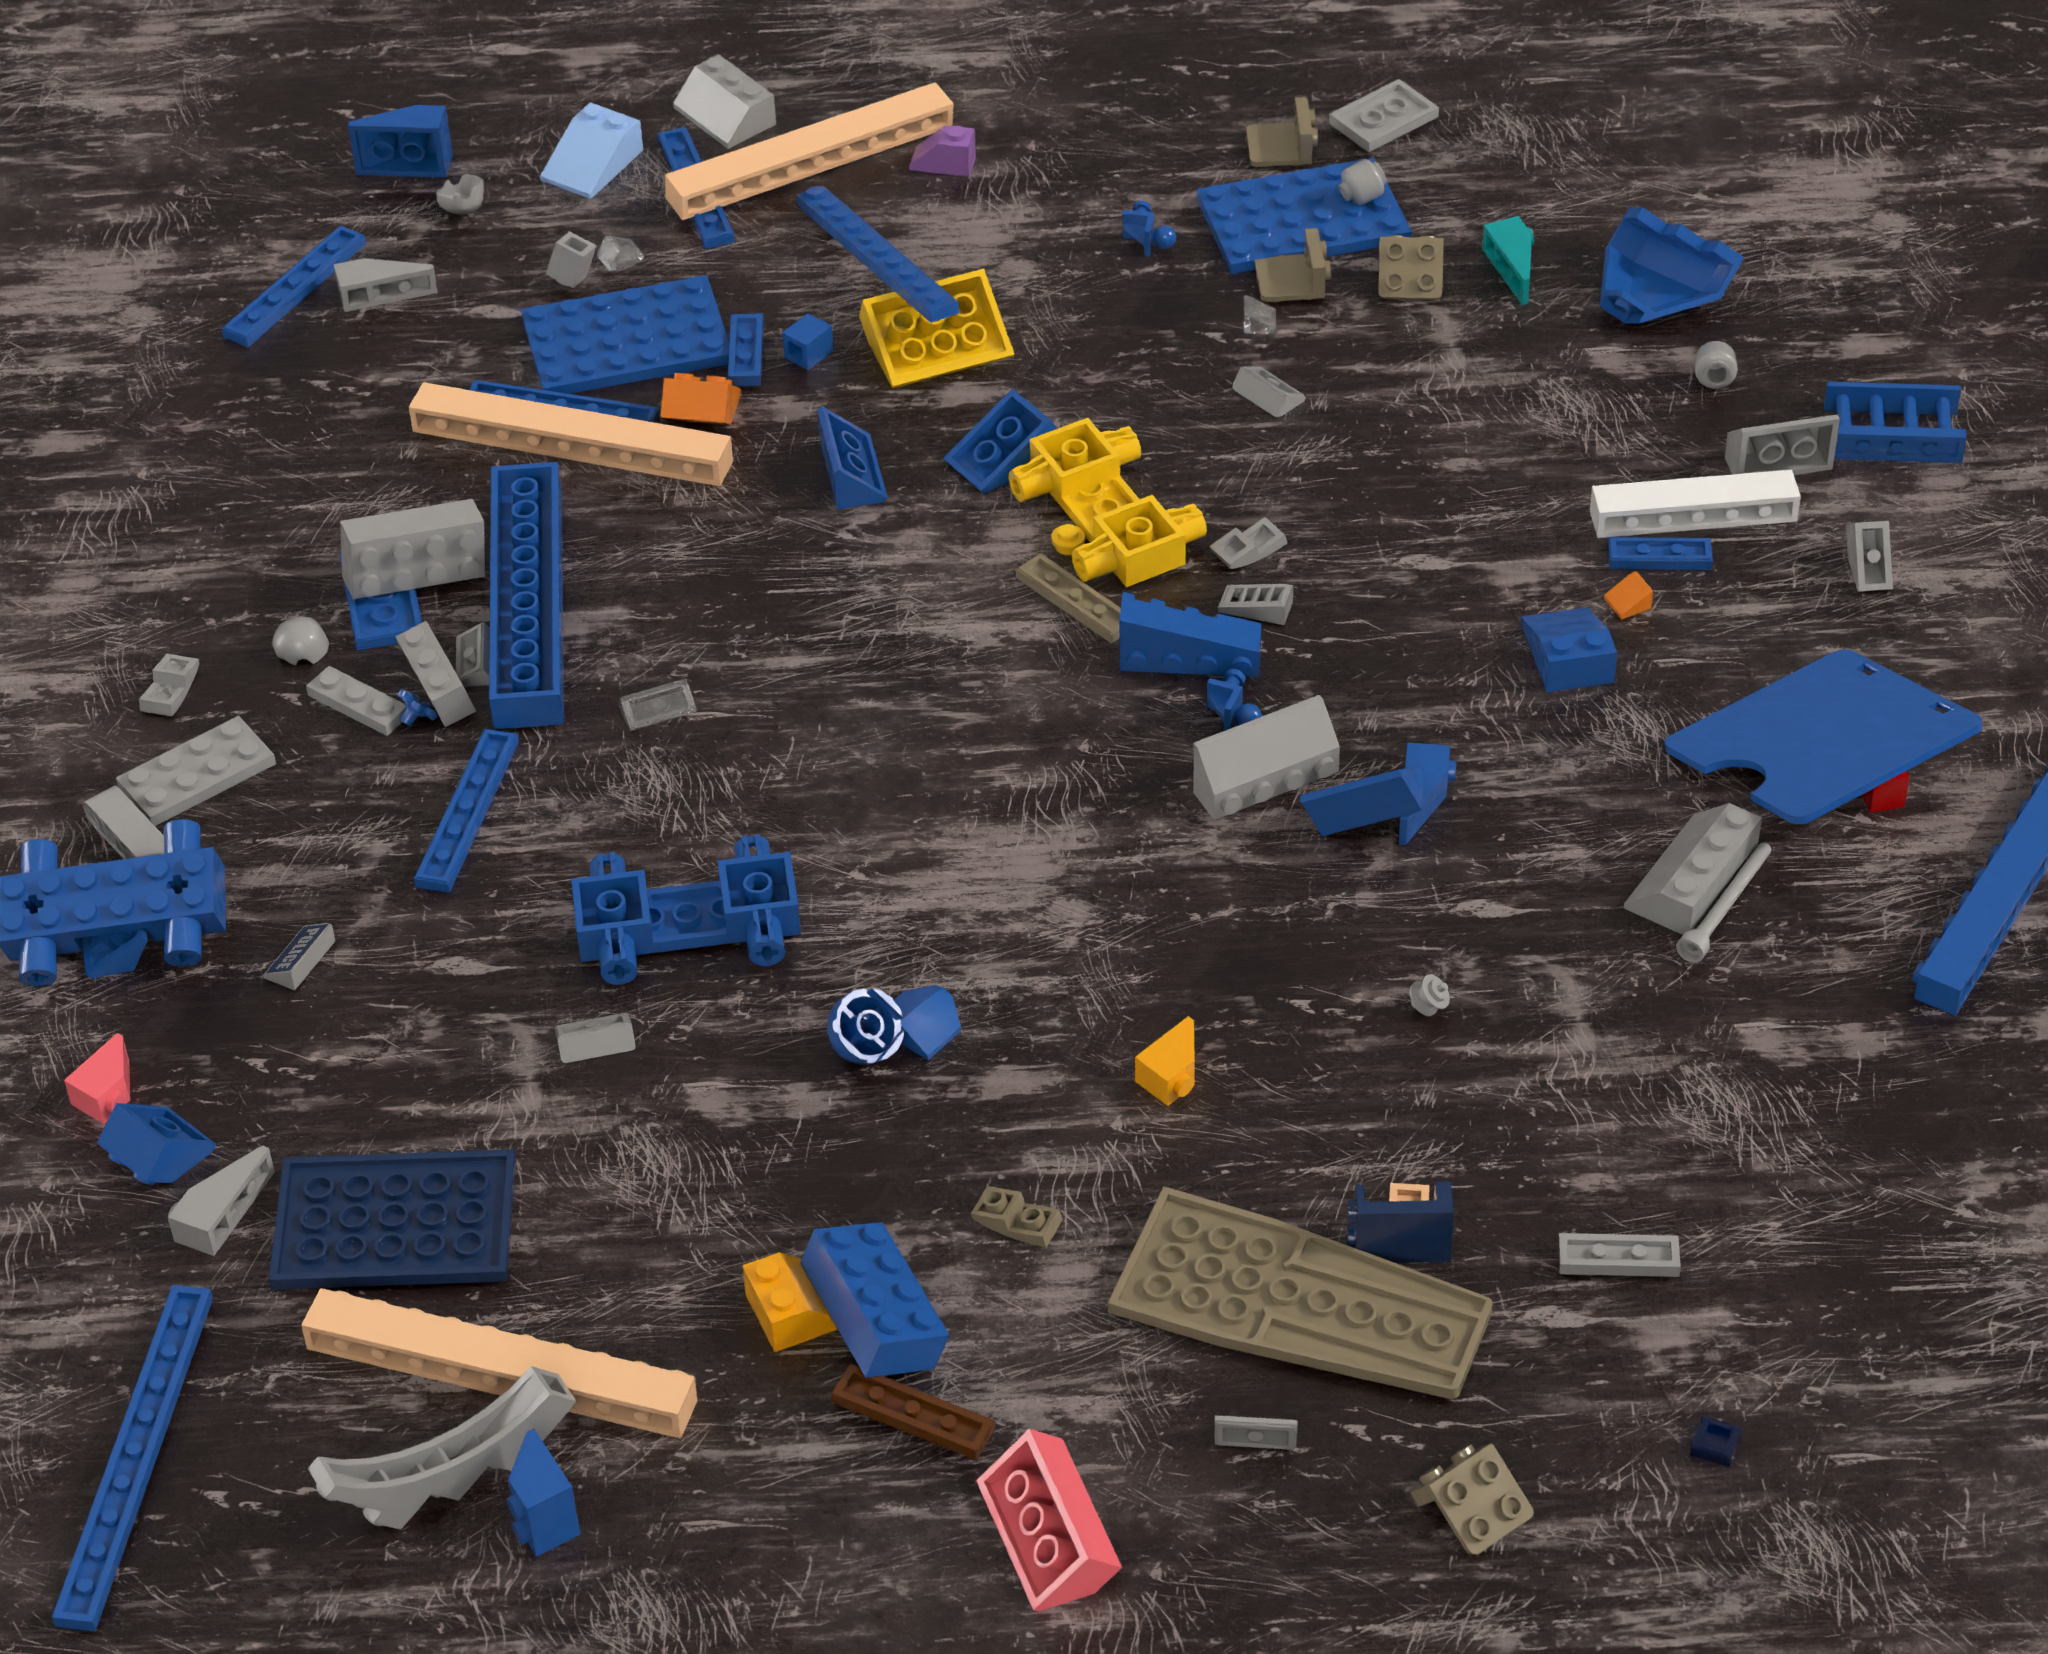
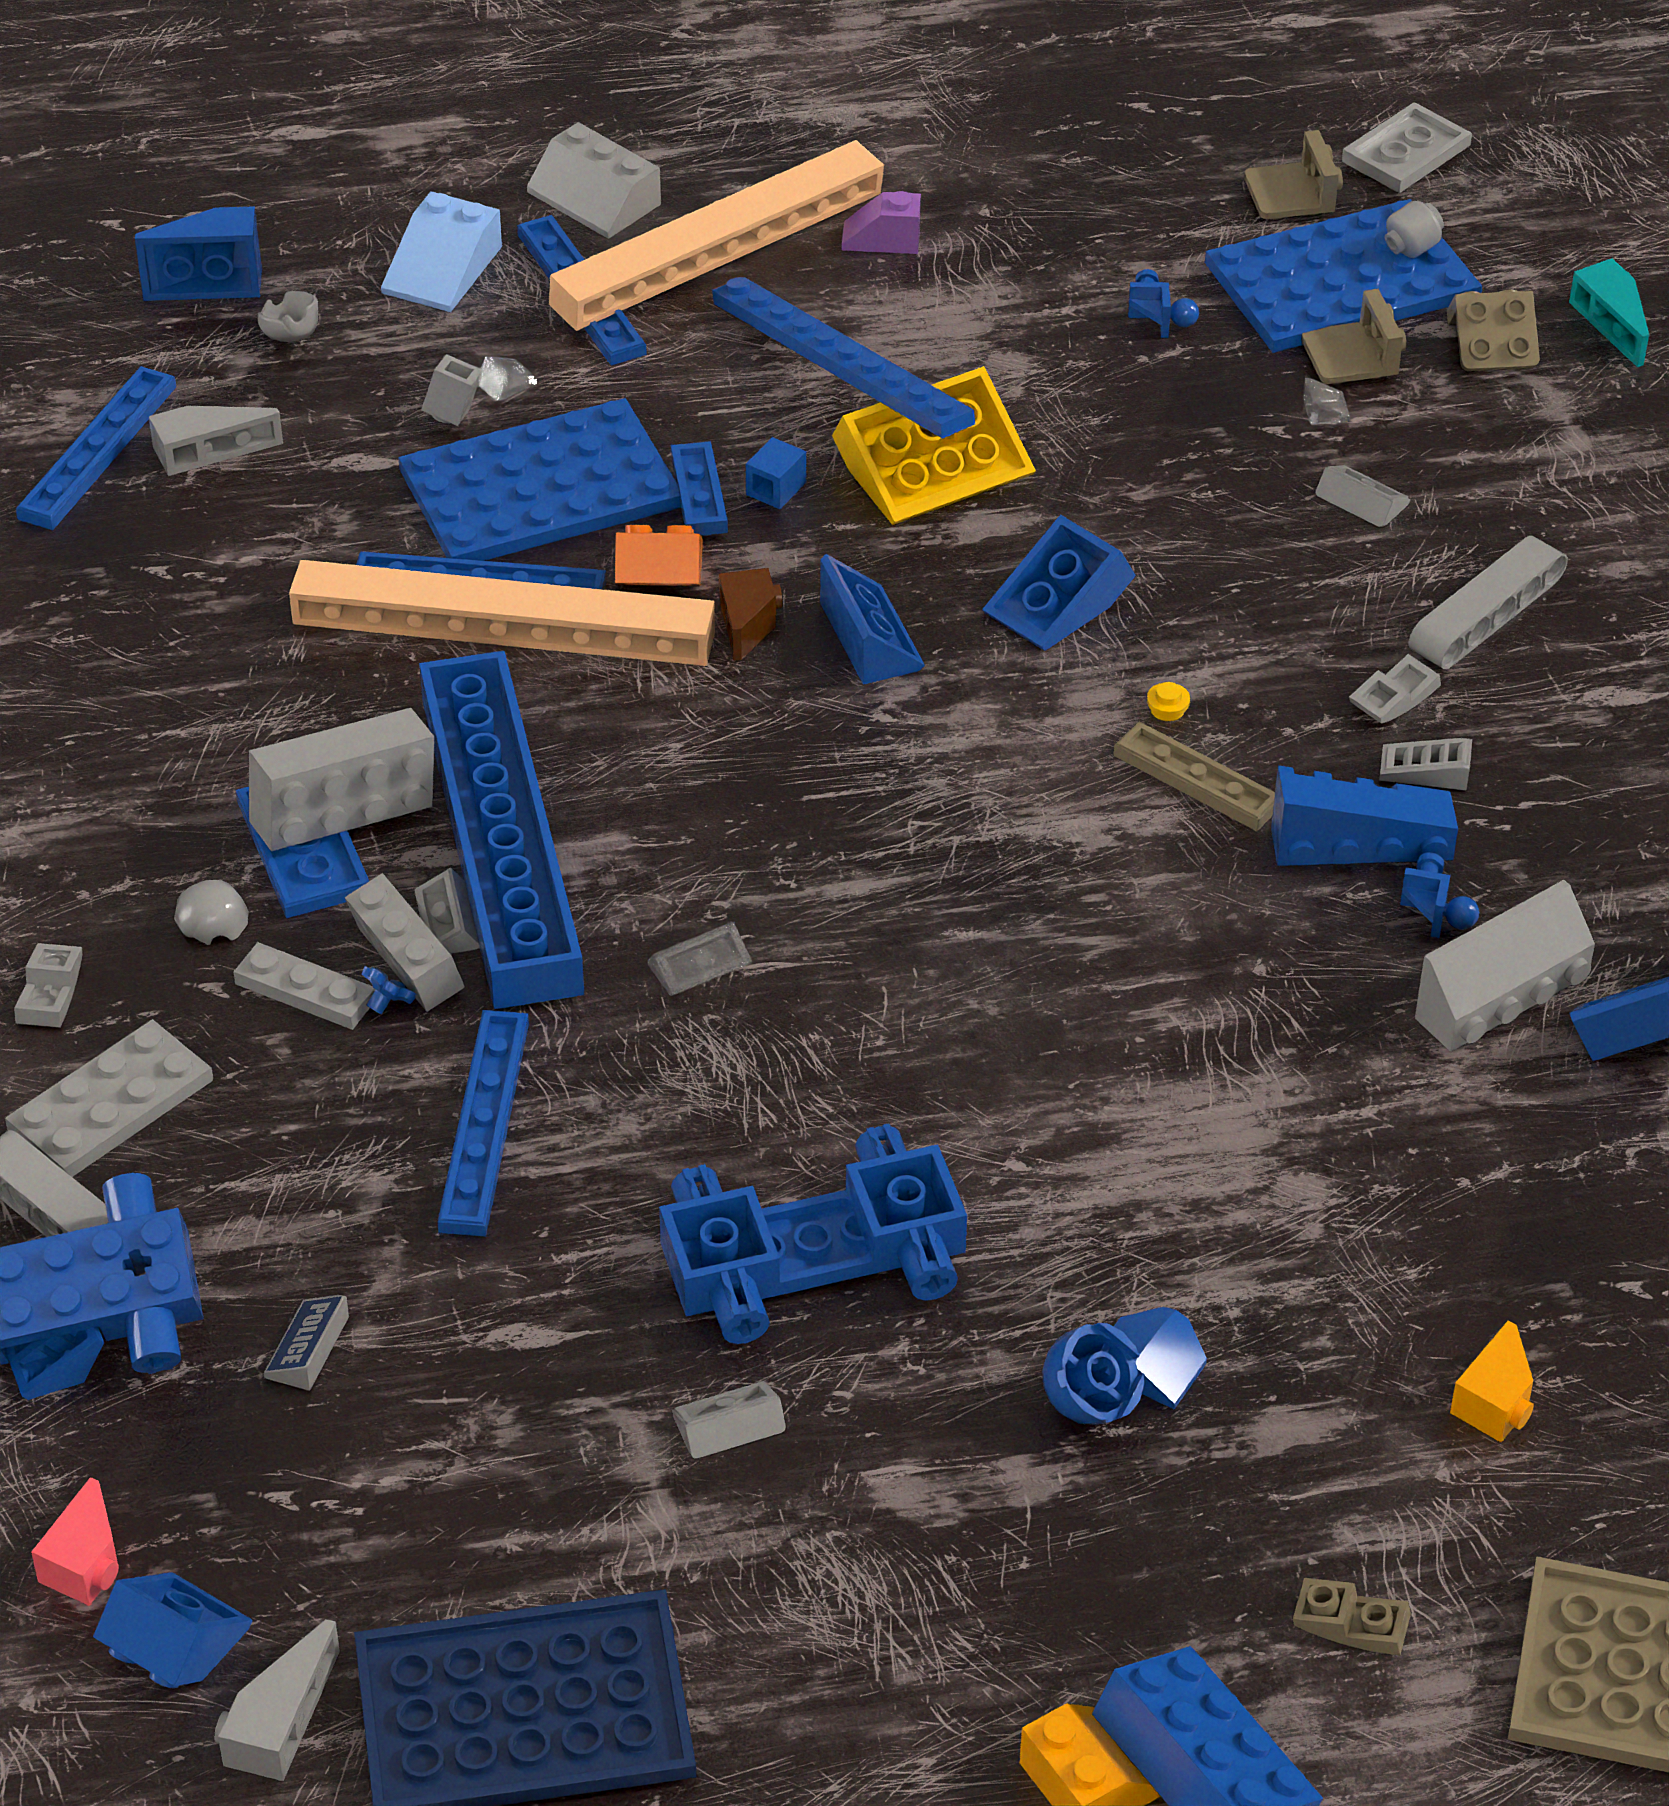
camera: 10 degrees left, 0 degrees up
yellow piece [1008,418,1207,587] -> none
none -> reddish brown slope [719,568,783,661]
none -> light grey beam [1408,536,1568,669]

